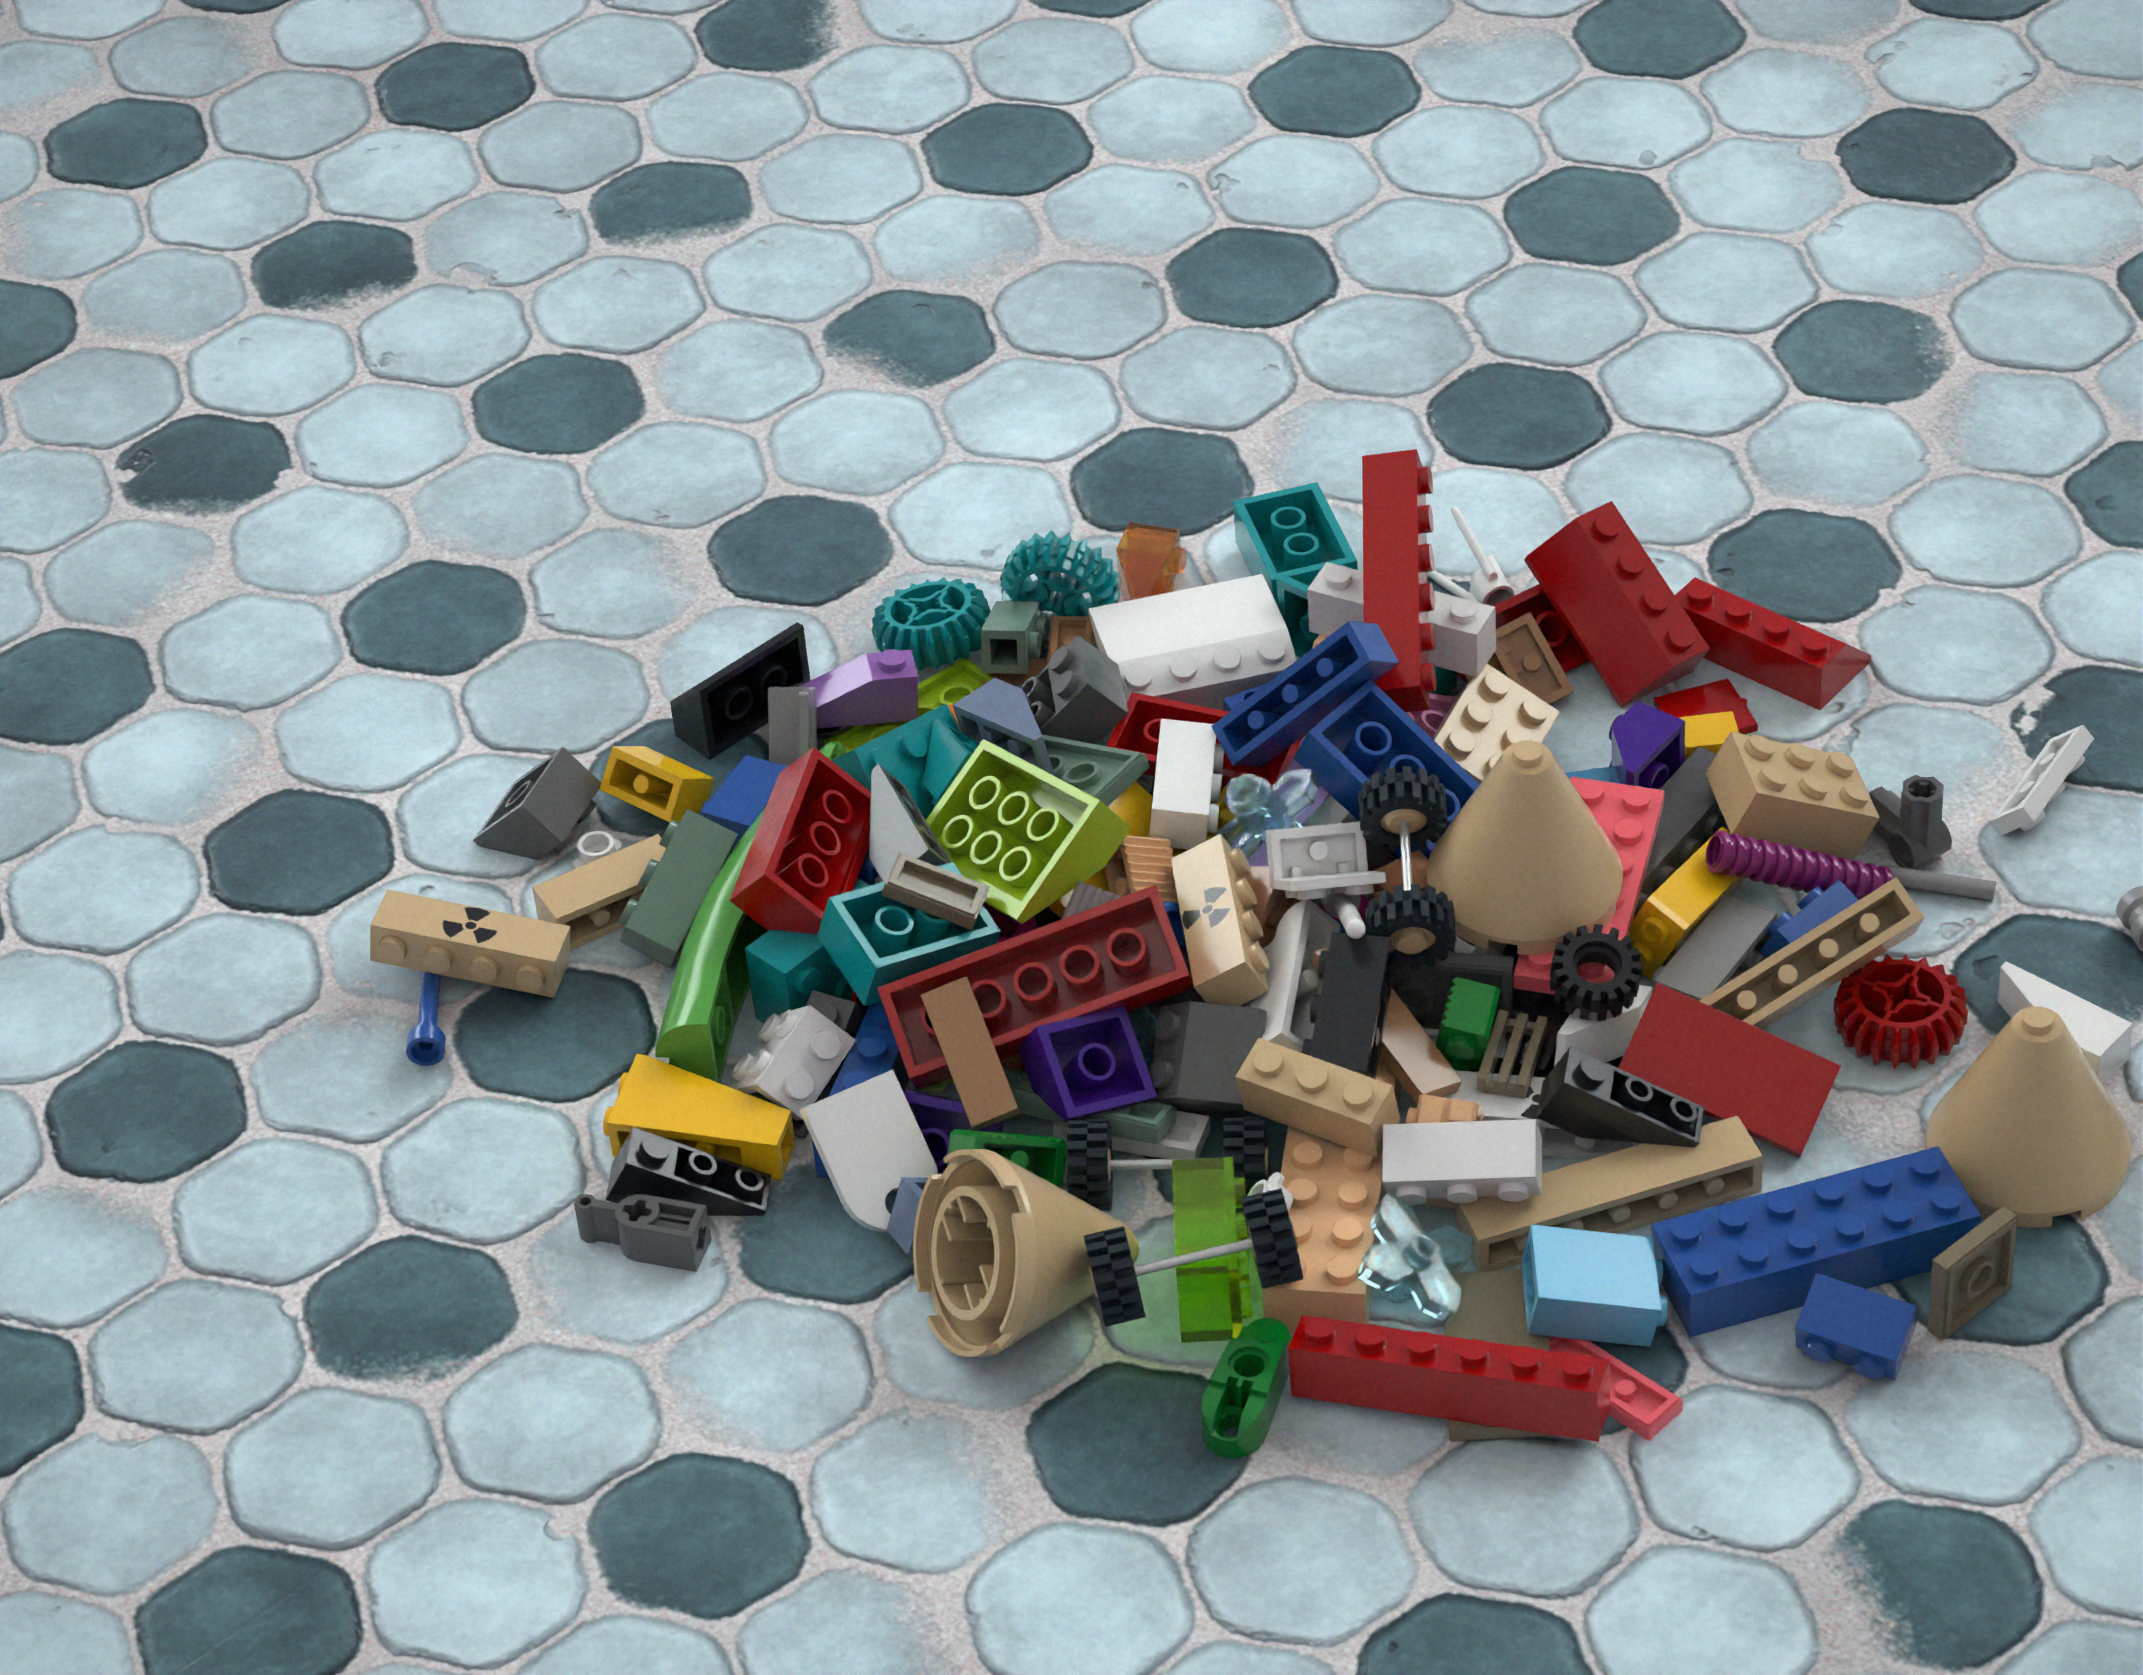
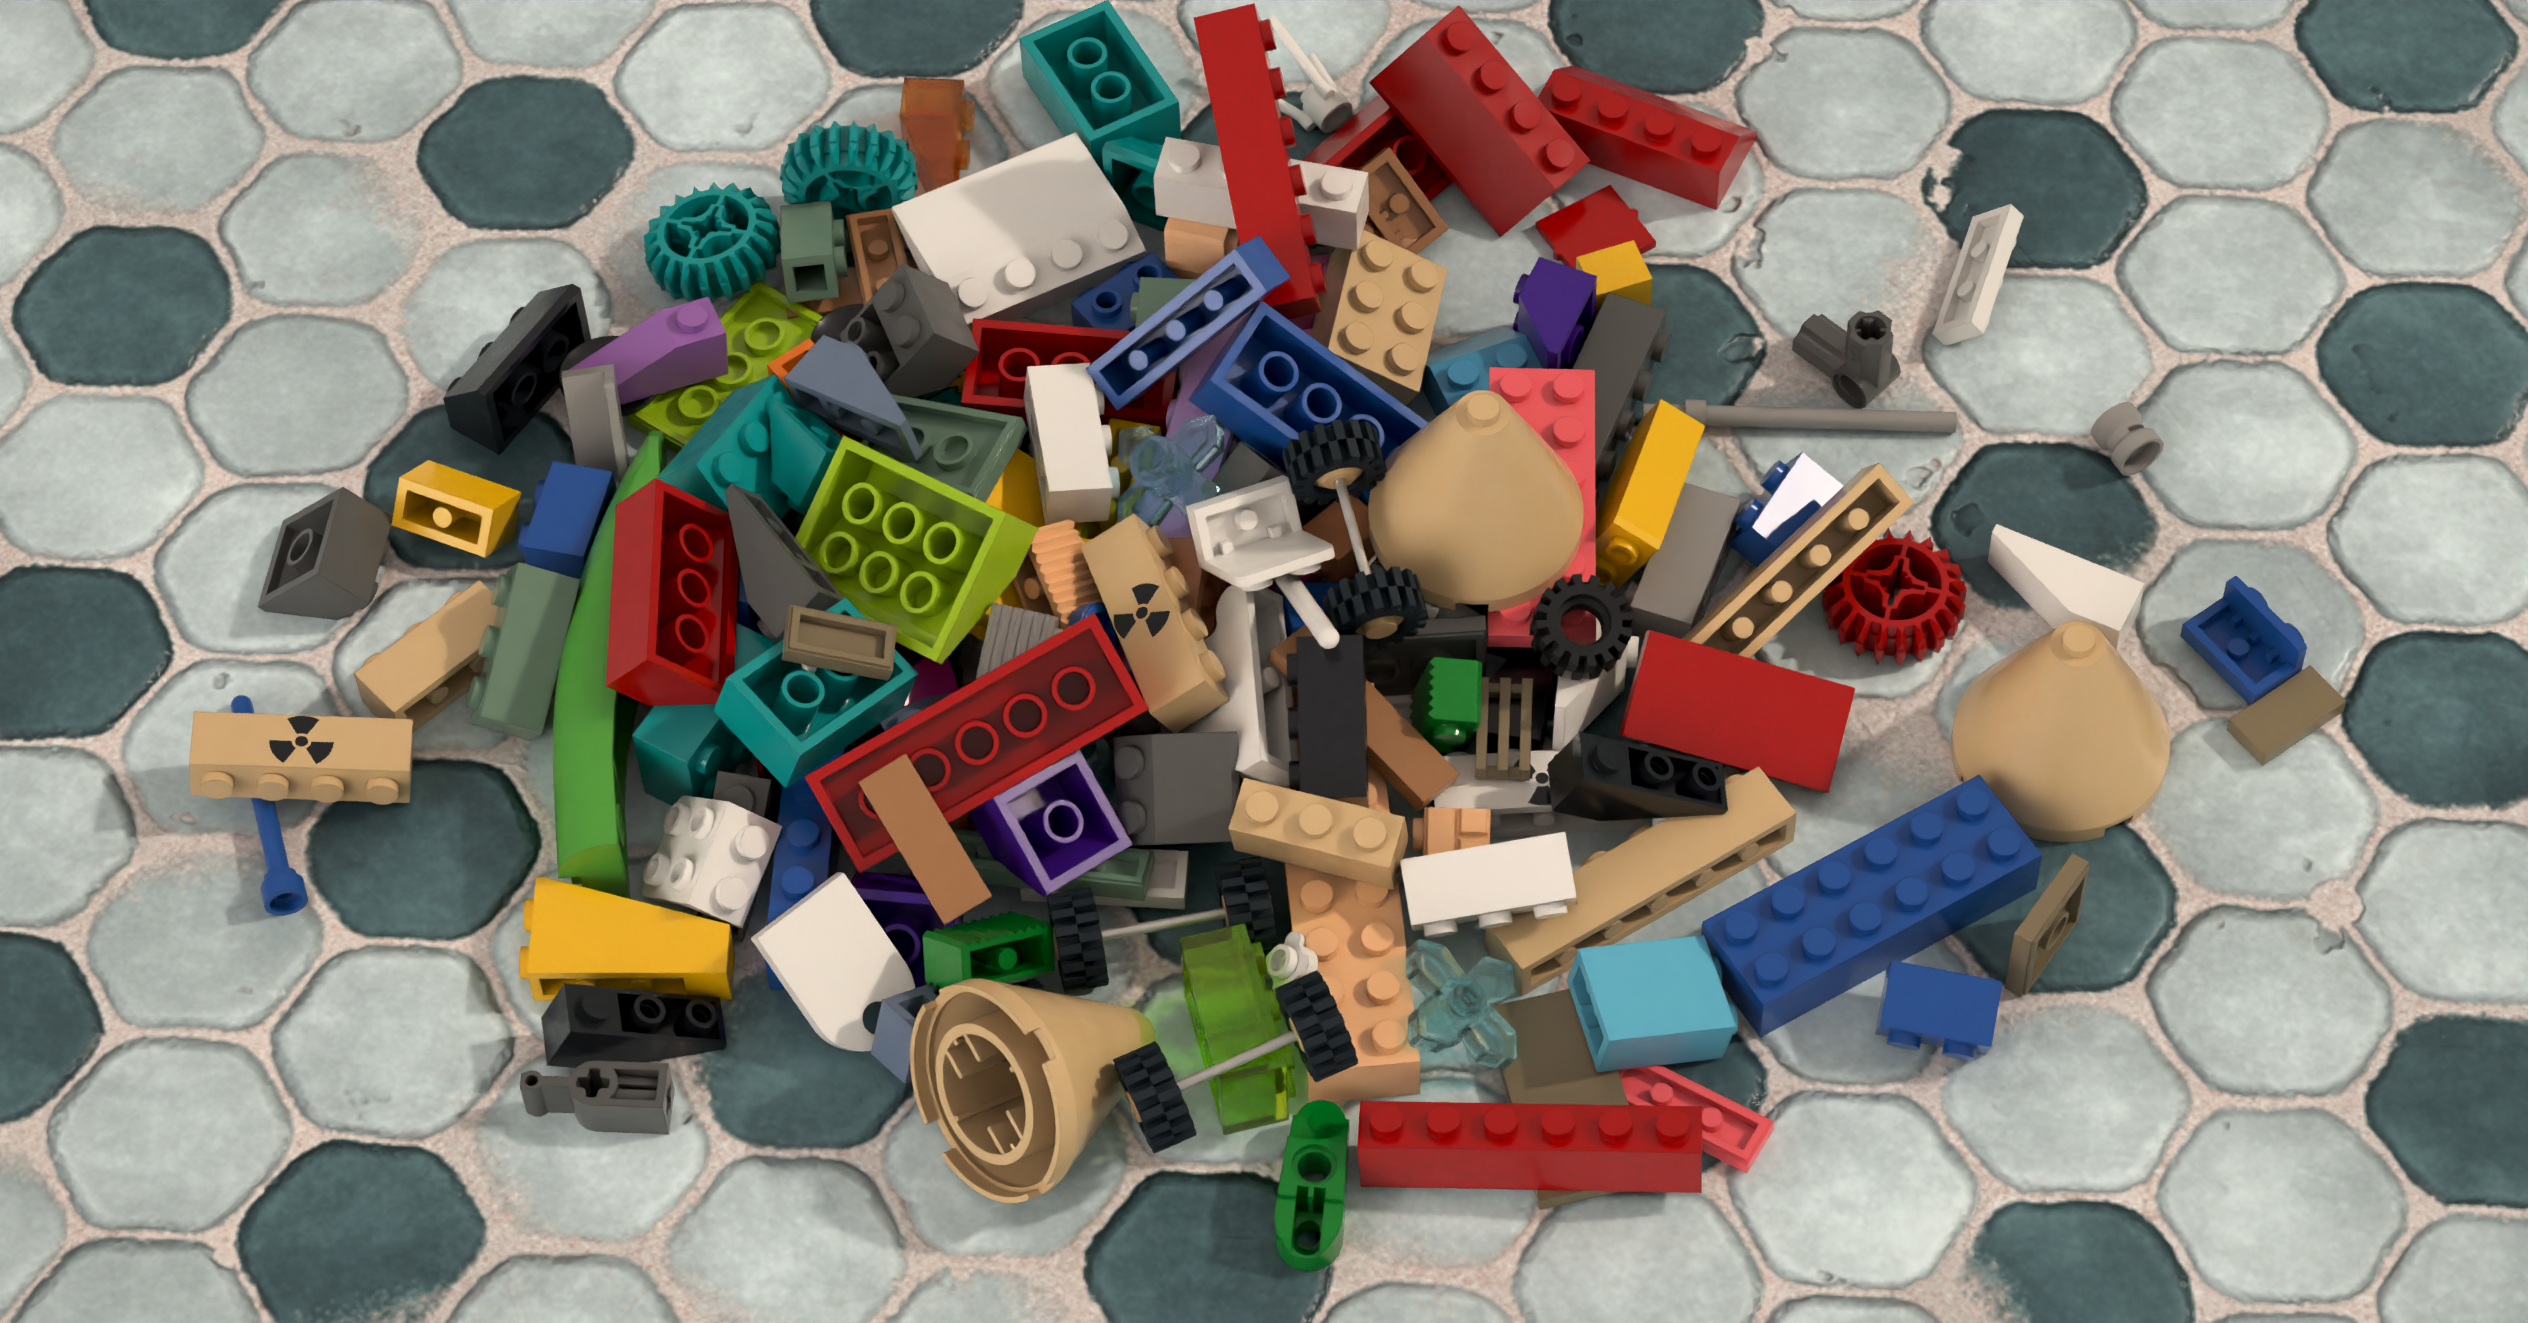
camera: 15 degrees left, 15 degrees up
white plate [573,831,623,869] -> none
tan brick [1705,731,1880,860] -> none
magenta piece [1706,830,1893,900] -> none

